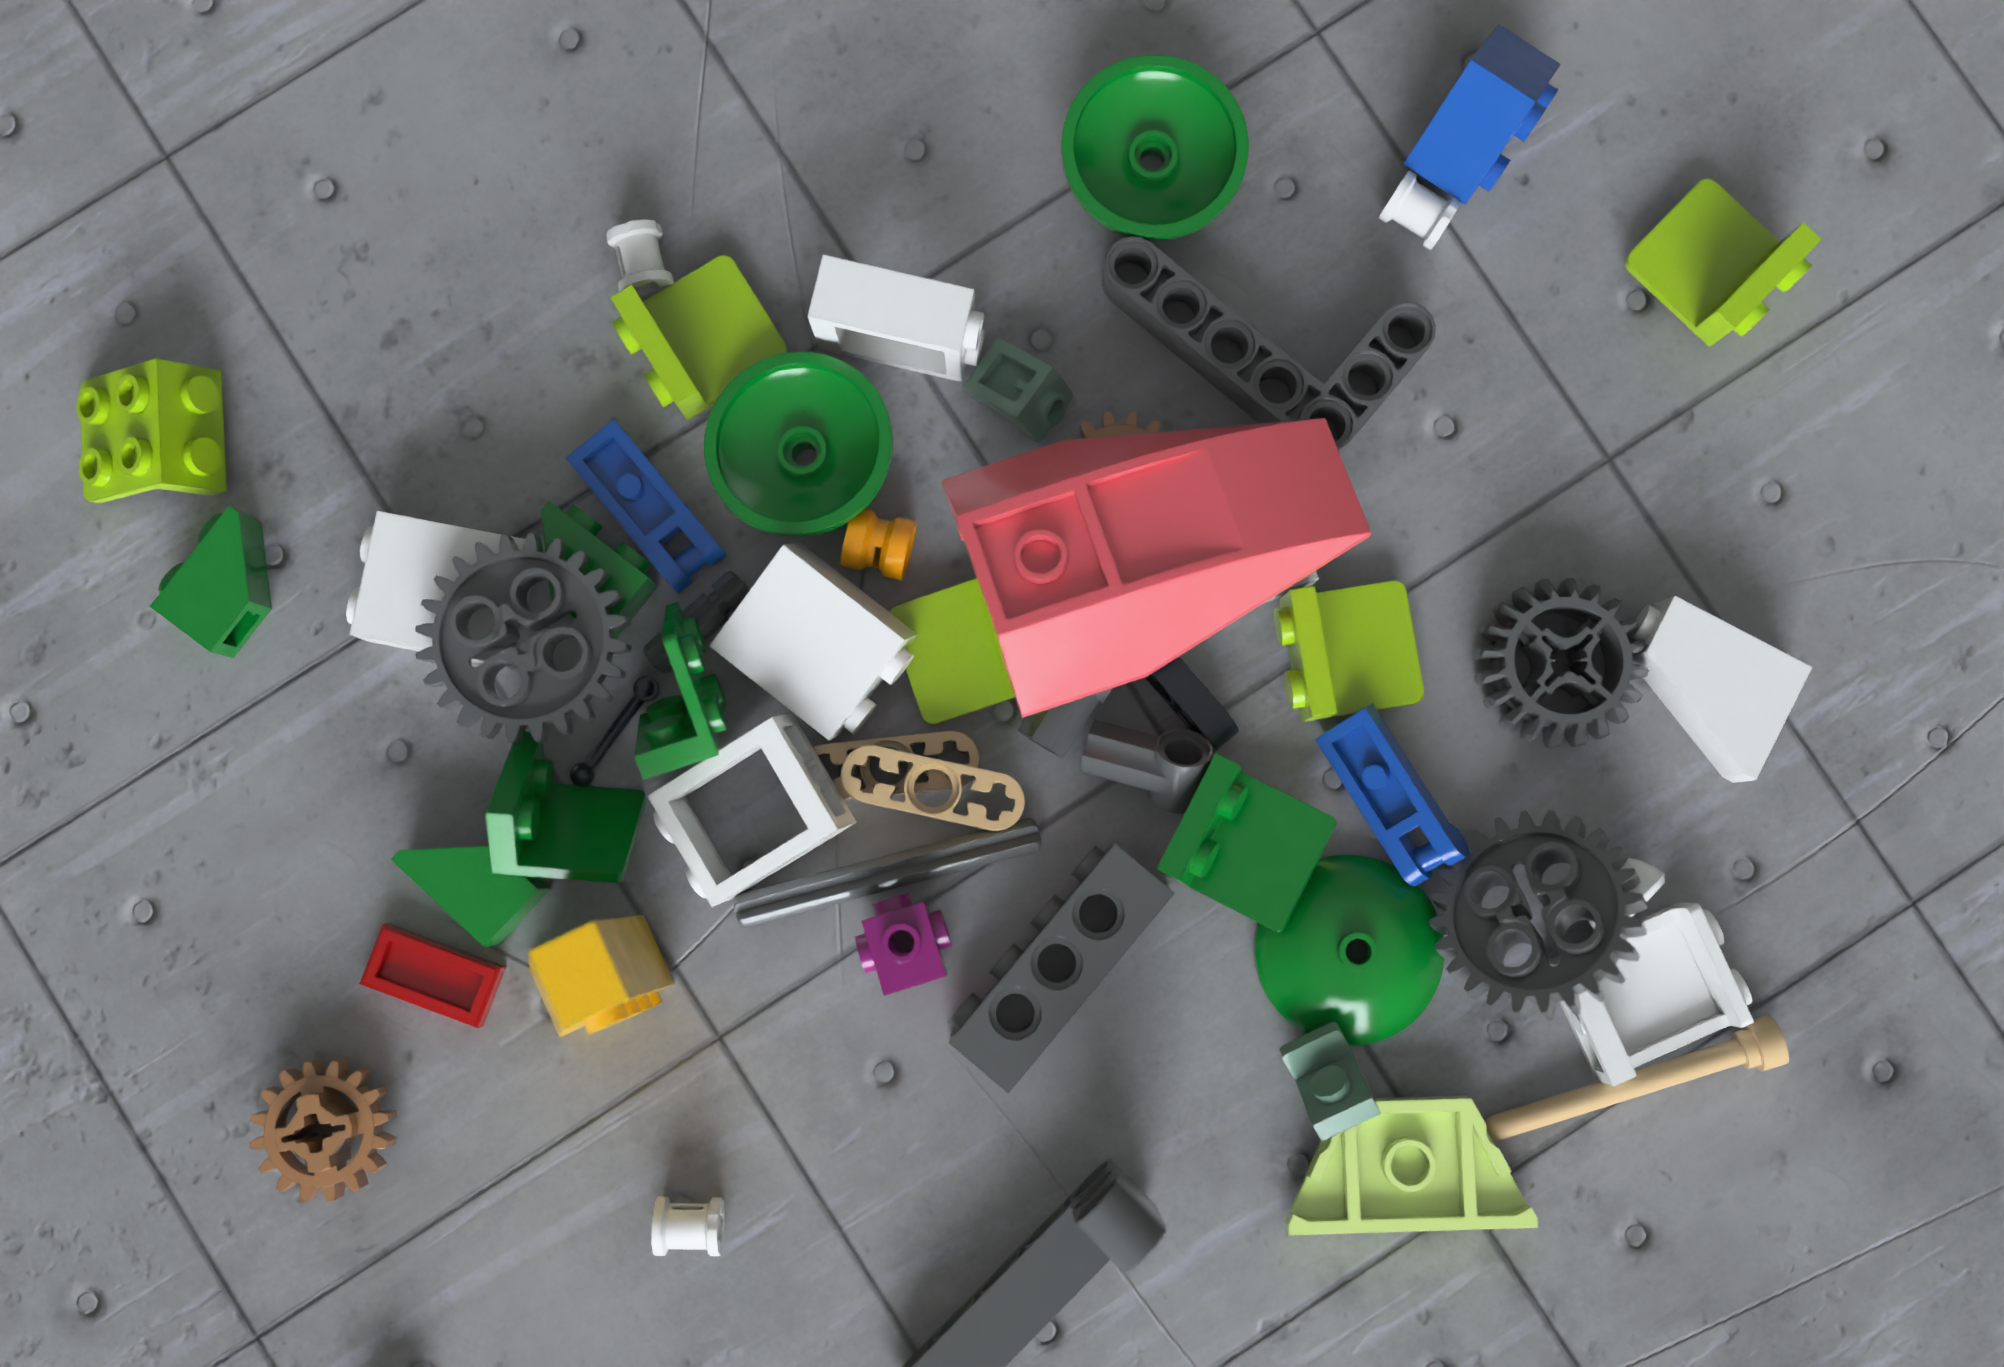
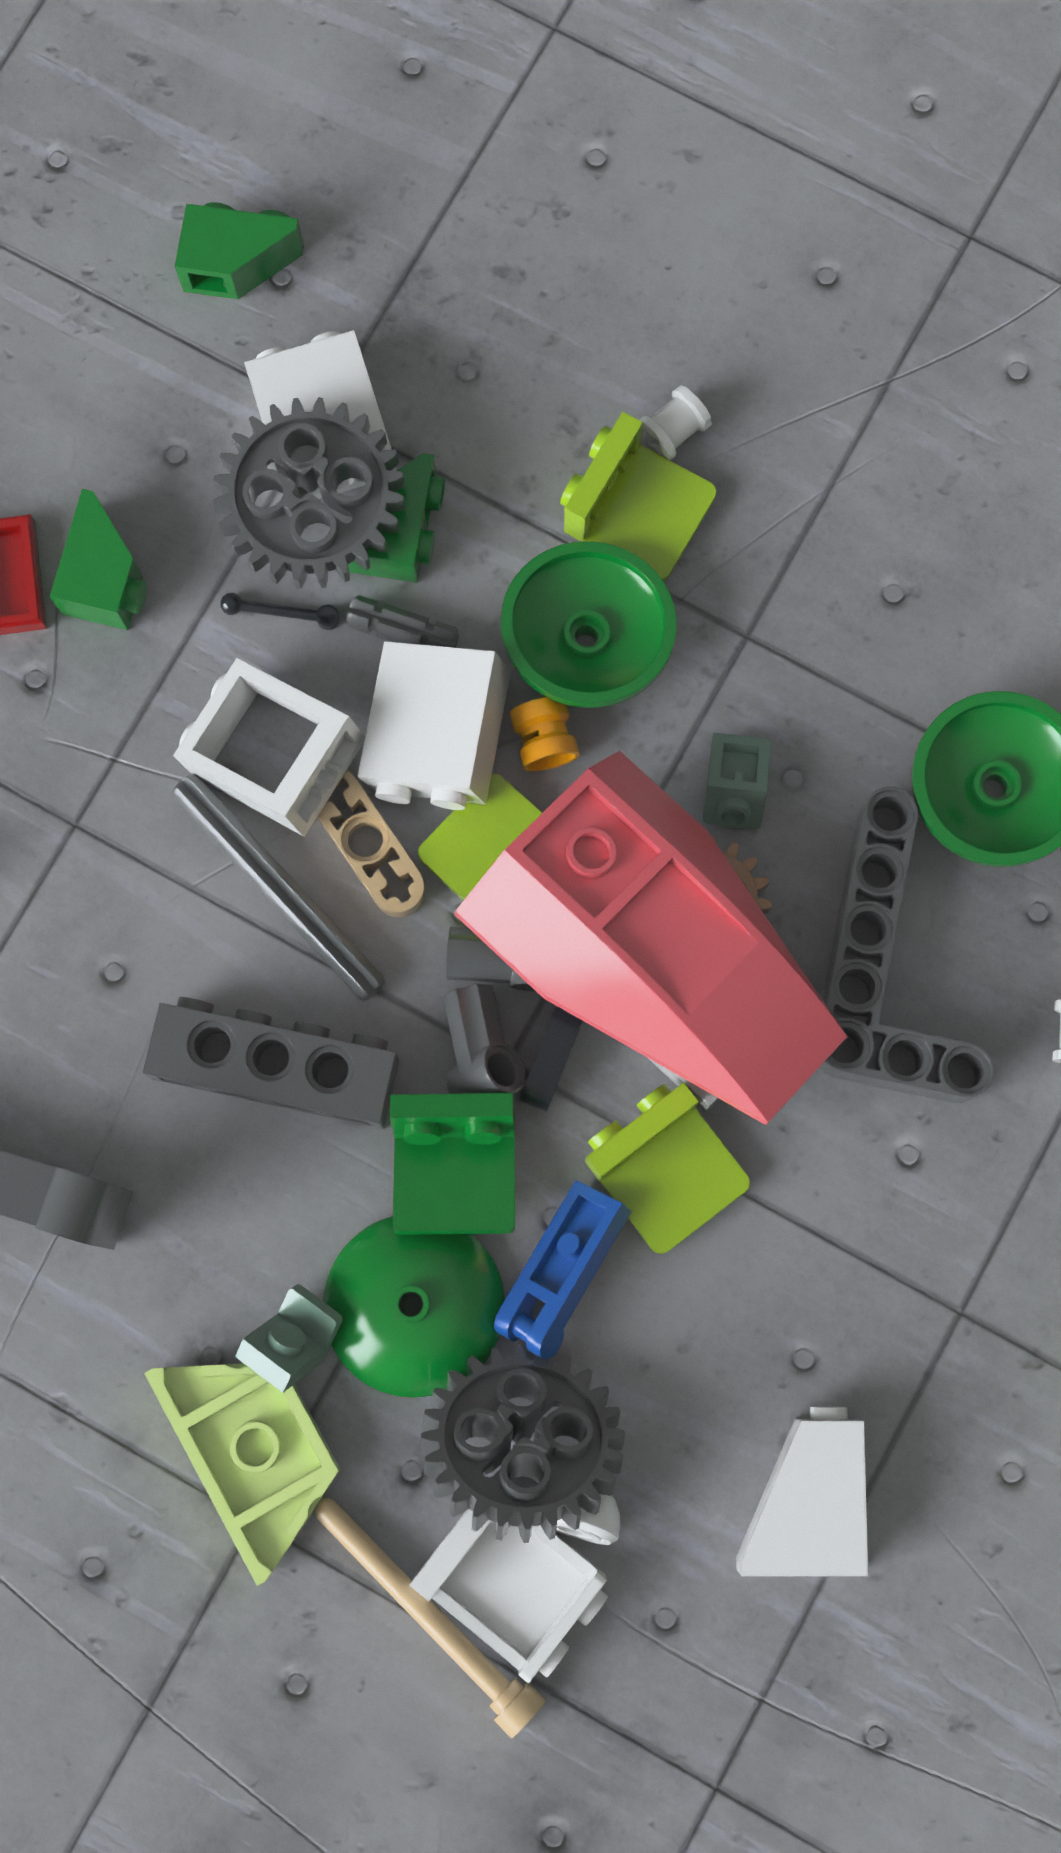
camera: 65 degrees right, 5 degrees down
lime bracket [76,358,227,503] -> none
green bracket [485,732,646,883] -> none
yellow wedge [528,915,675,1038] -> none
blue plate [565,419,727,594] -> none
green bracket [634,602,727,780] -> none
white window [808,255,985,382] -> none
tan beam [841,745,1025,831] -> none
magenta brick [855,893,952,996] -> none
dark grey gear [1473,578,1650,748] -> none

